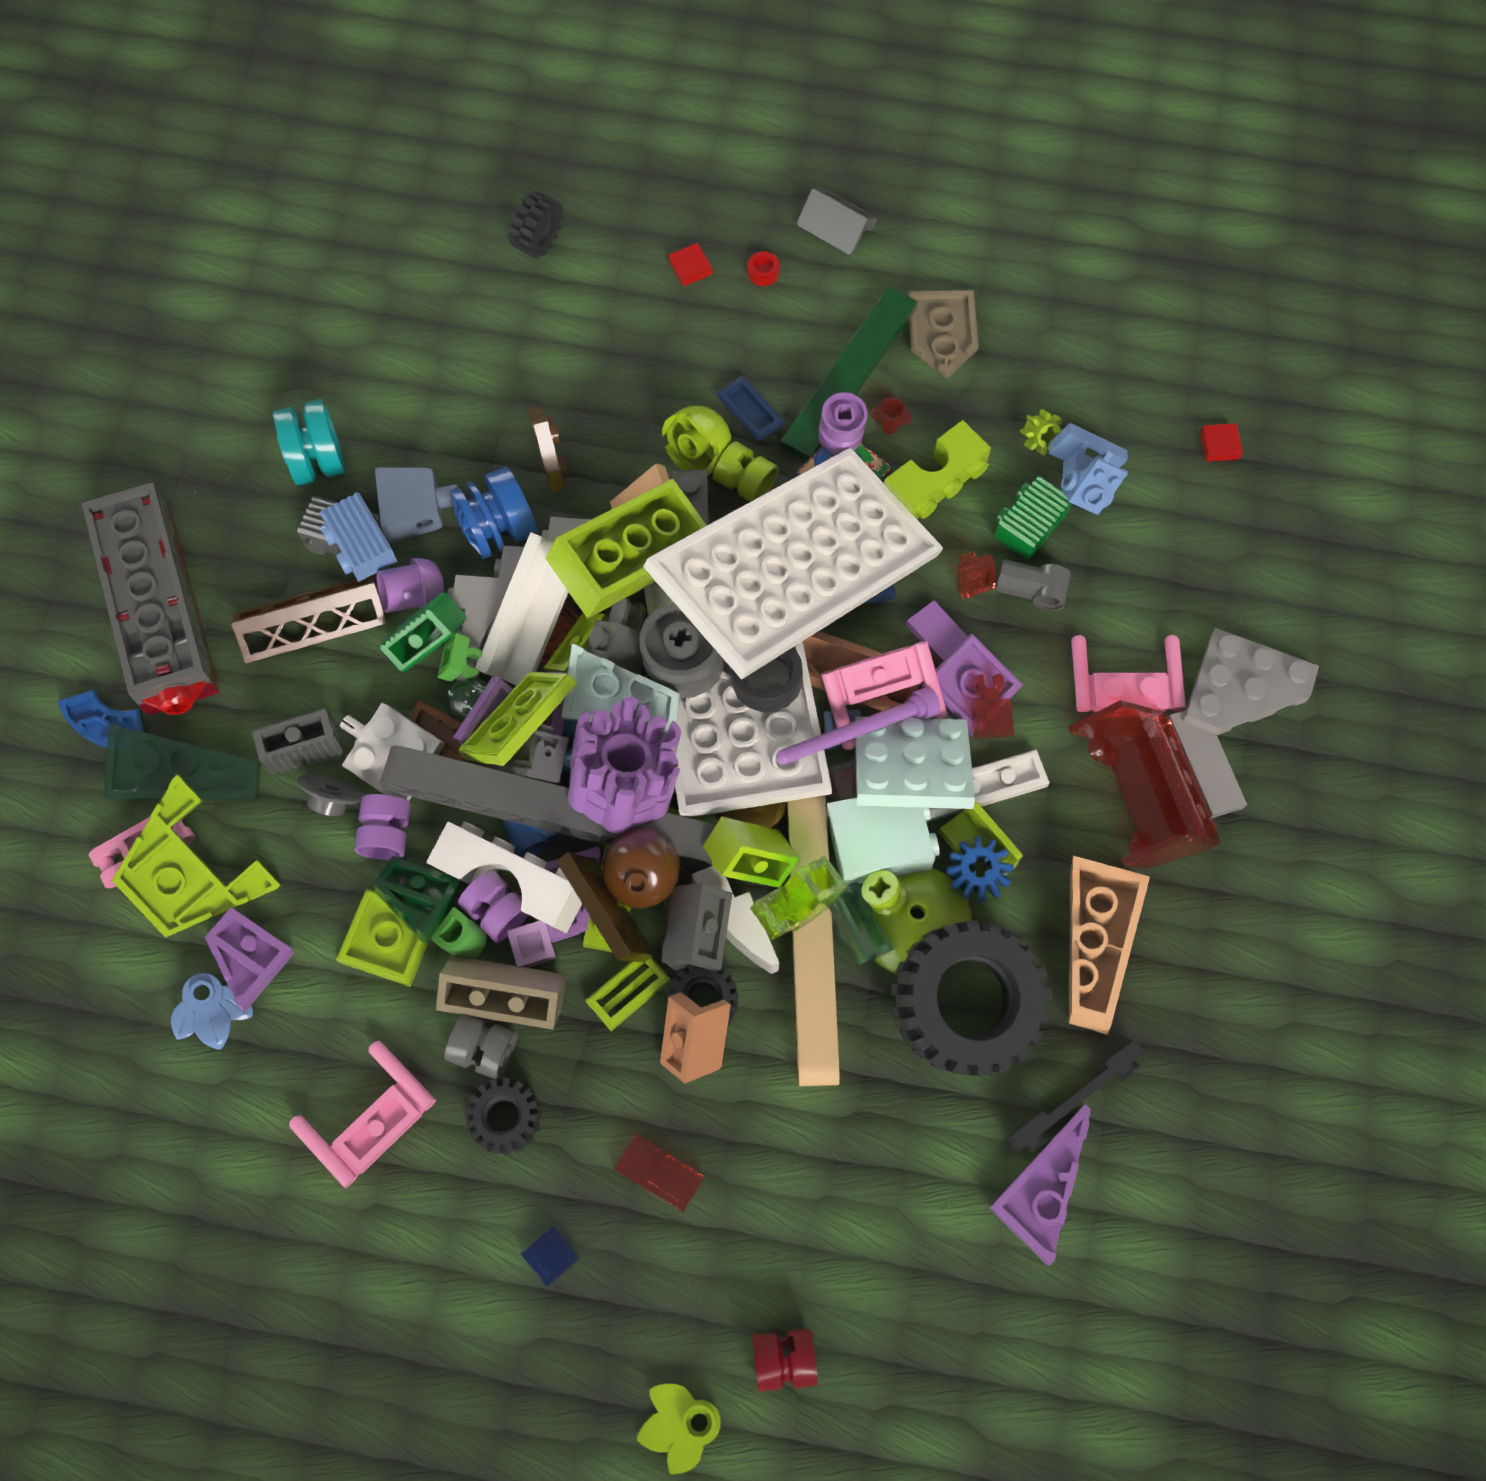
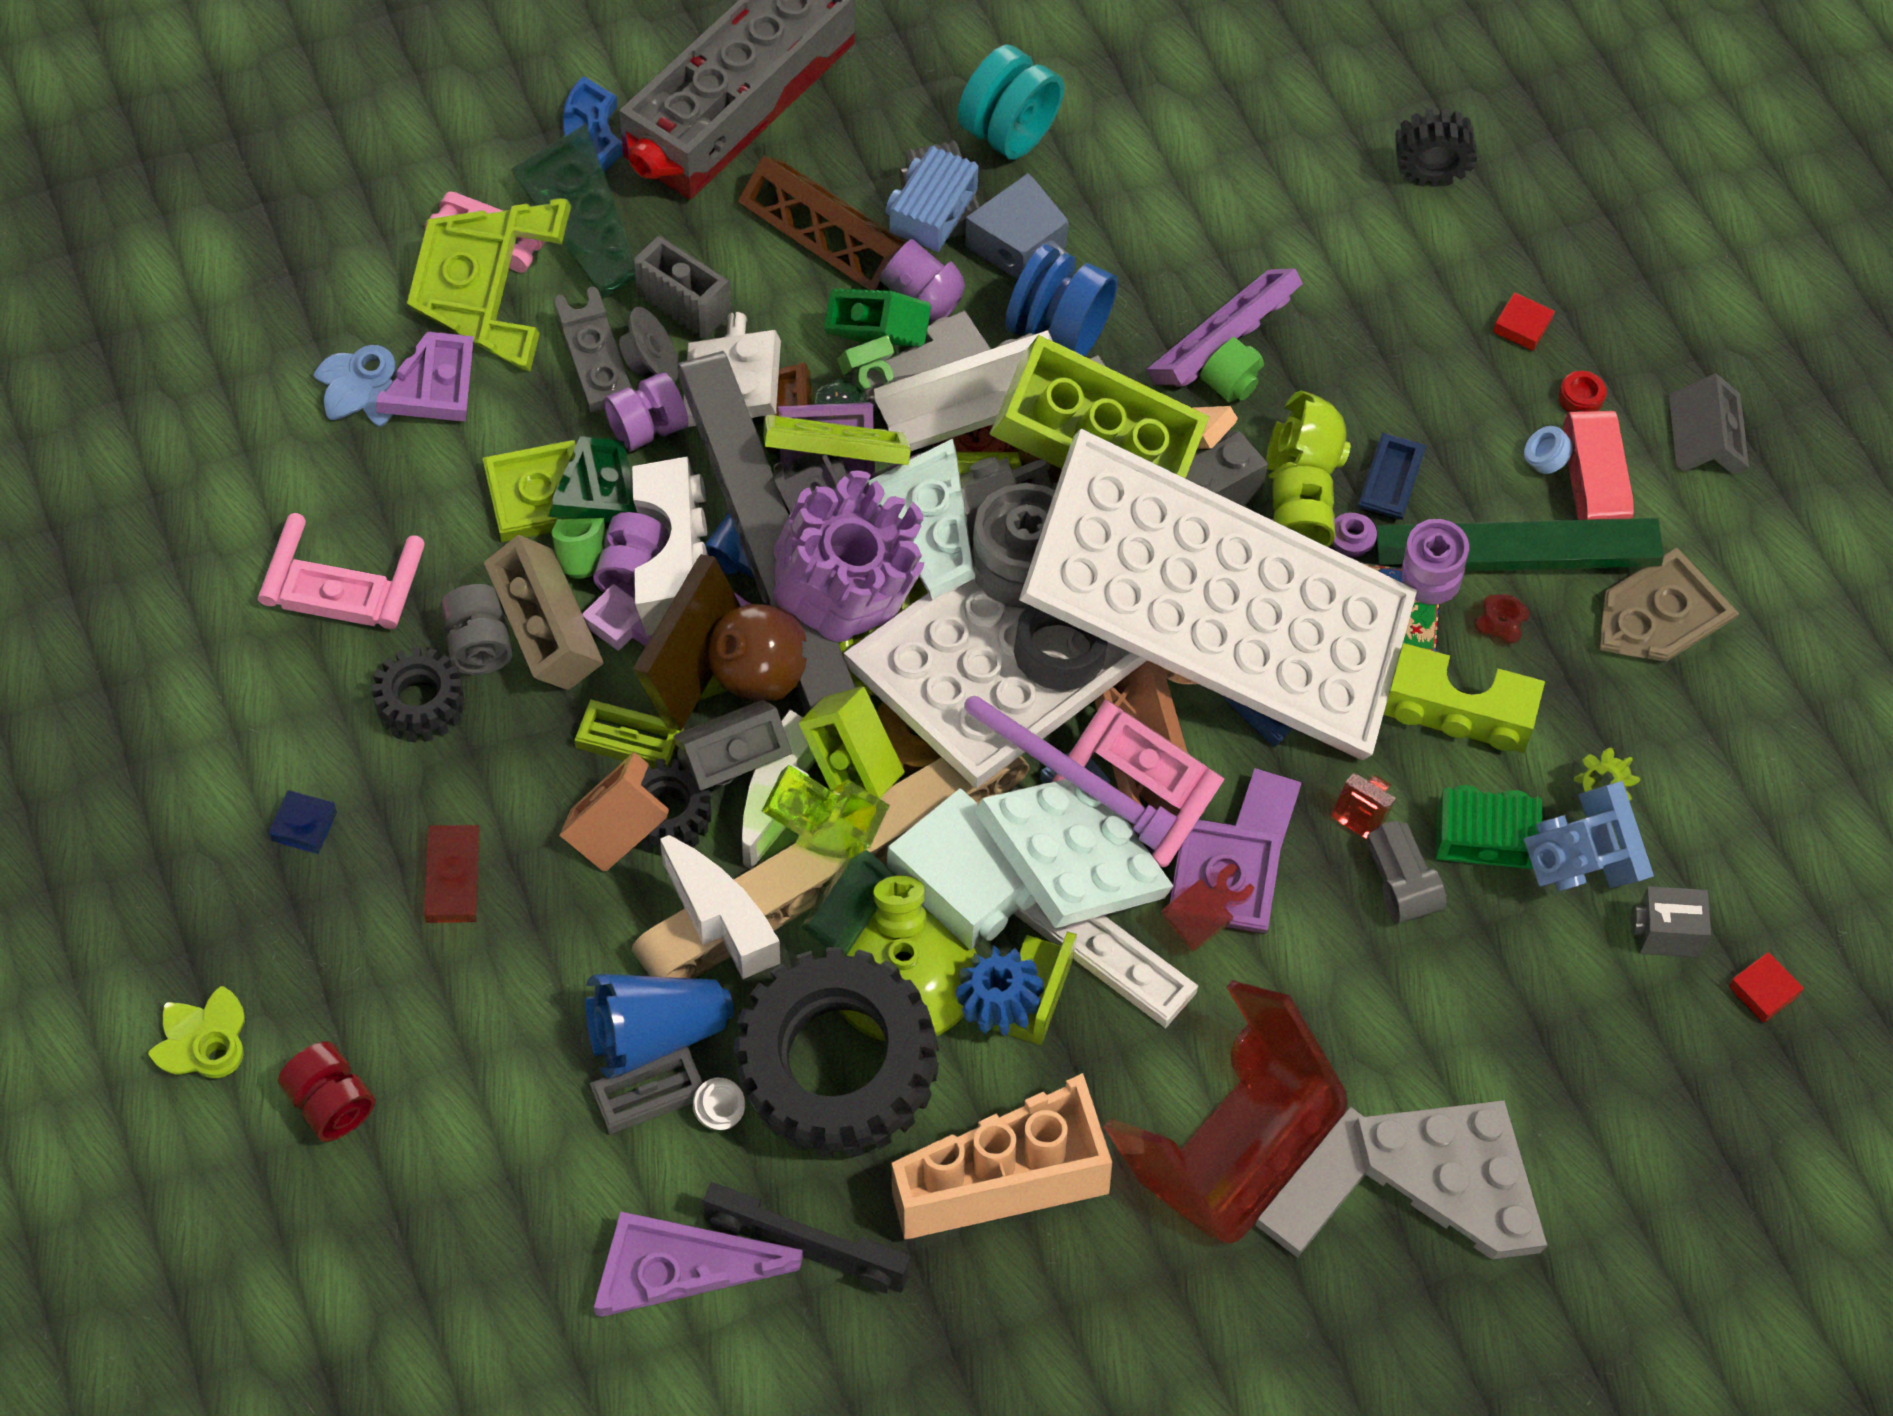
camera: 55 degrees right, 10 degrees down
reddish brown plate [527,407,569,493] -> none
bright pink plate [1071,635,1186,712] -> none
none -> dark grey plate [553,286,632,413]
none -> blue cone [585,974,733,1078]
none -> dark grey tile [590,1047,703,1135]
none -> white slope [660,835,780,979]
none -> white plate [693,1077,745,1131]
none -> medium lavender plate [1146,269,1303,387]
none -> bright green plate [1200,336,1264,402]
none -> medium lavender plate [1332,513,1377,558]
none -> light blue tile [1524,426,1573,474]
none -> coral beam [1563,411,1634,520]
none -> dark grey brick [1630,886,1711,958]

